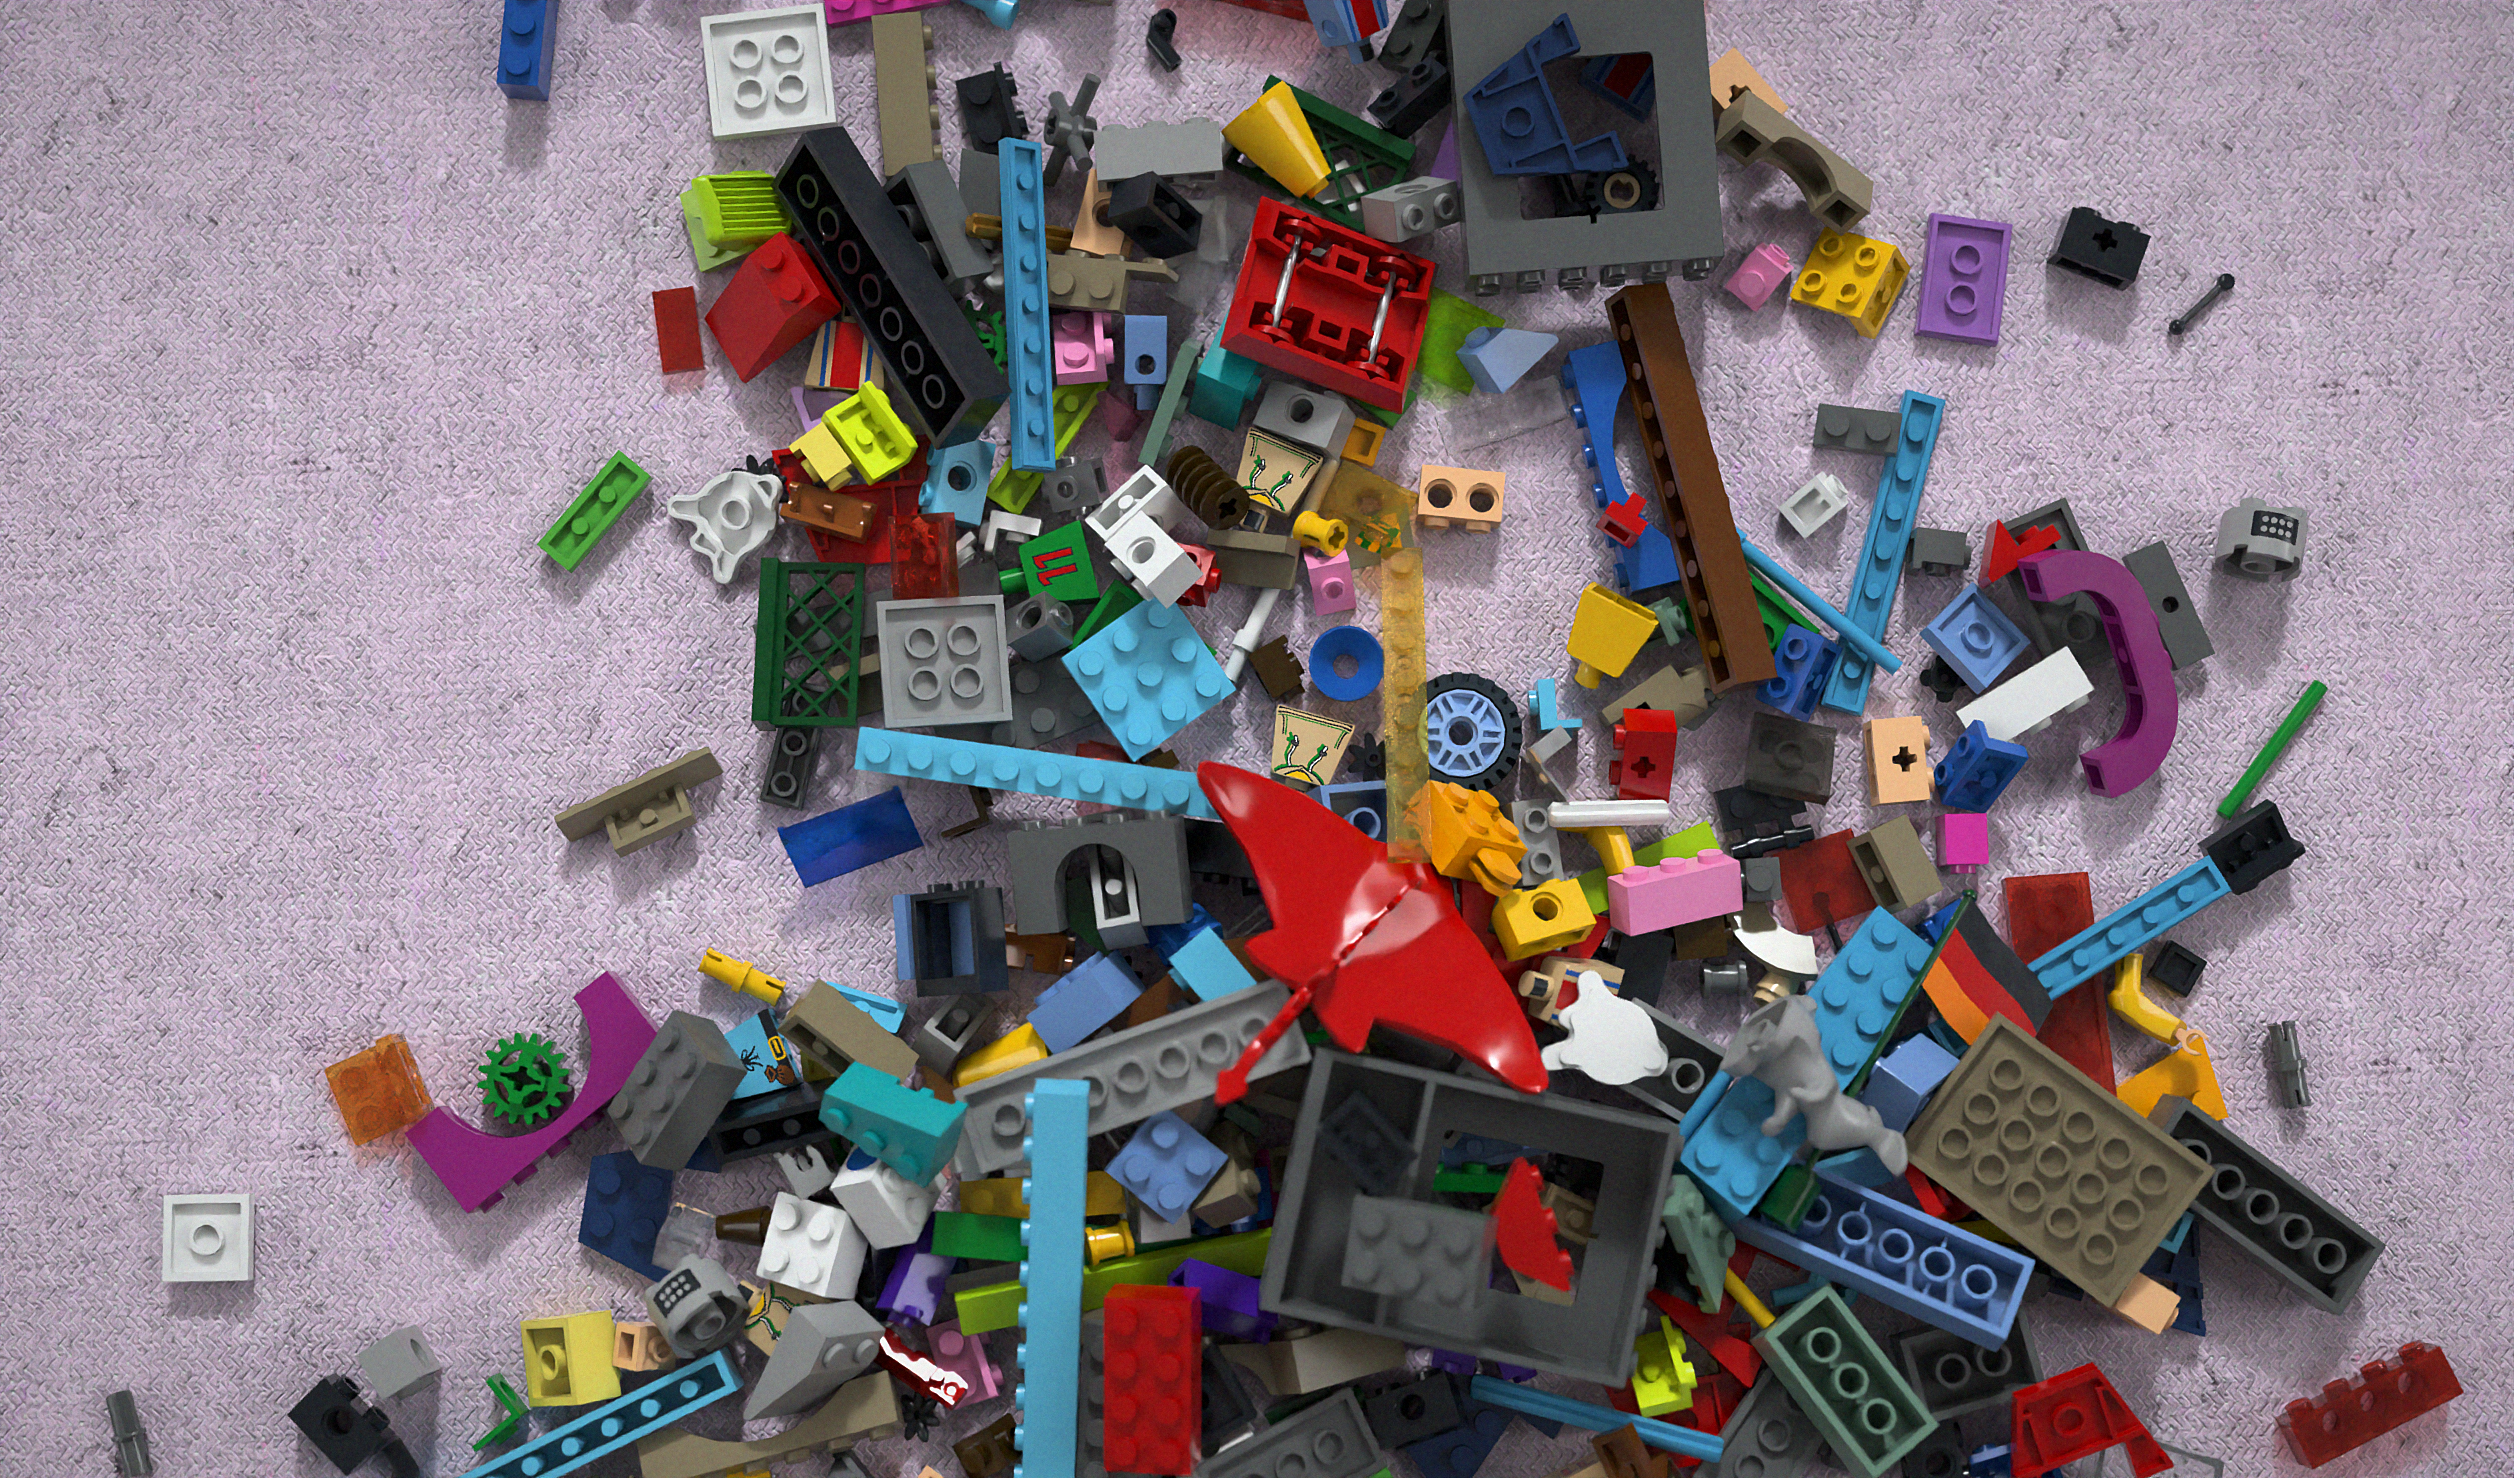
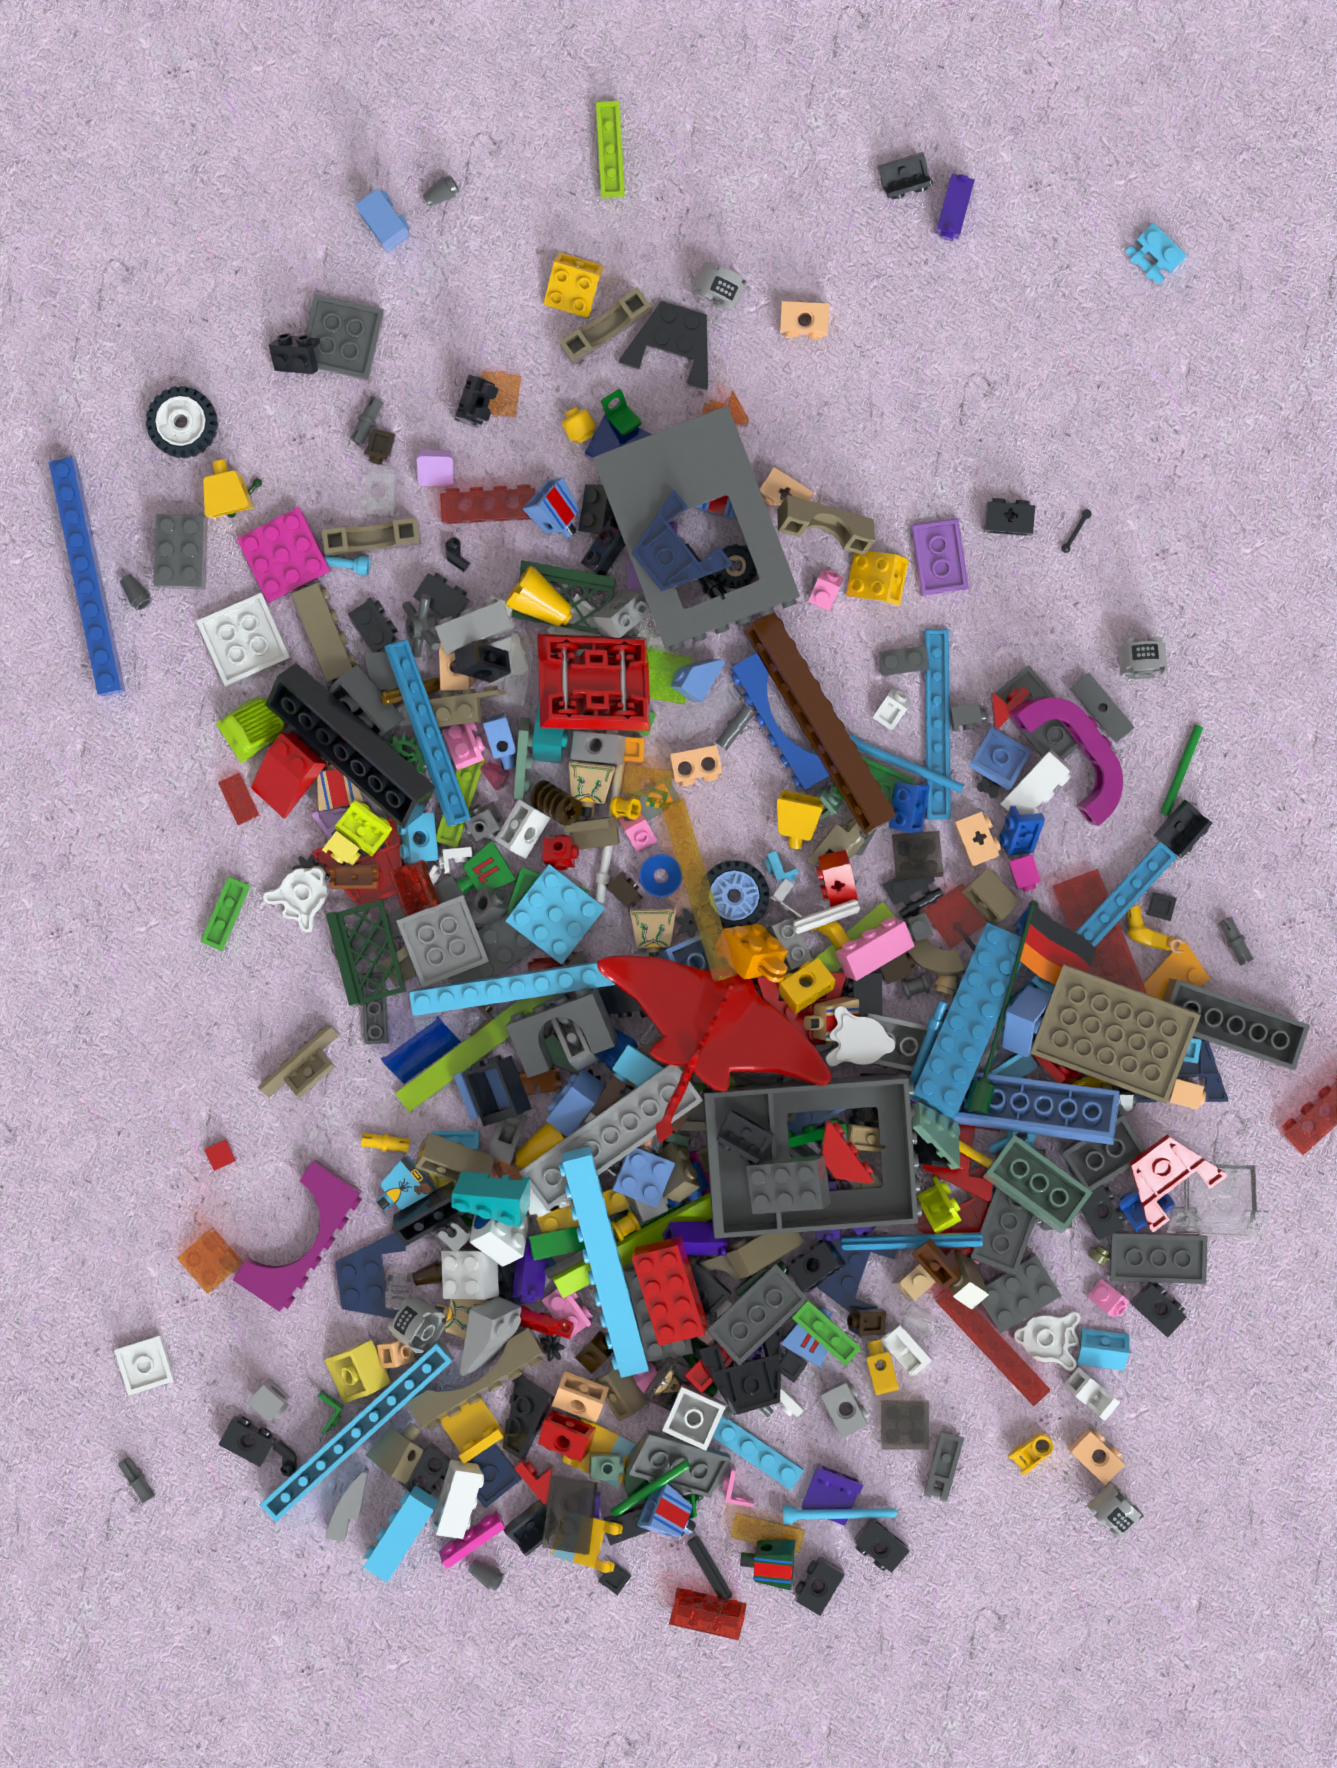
camera: 10 degrees left, 5 degrees up
green gear [477,1033,573,1125] -> none
dark grey brick [607,1010,748,1172] -> none
white brick [1104,510,1203,609] -> none
red tile [1595,492,1648,549] -> none
light grey animal [1719,994,1907,1176] -> none
none -> red tile [204,1139,236,1171]
none -> lime tile [395,994,558,1112]
none -> black brick [413,572,470,619]
none -> dark grey pin [715,704,756,751]

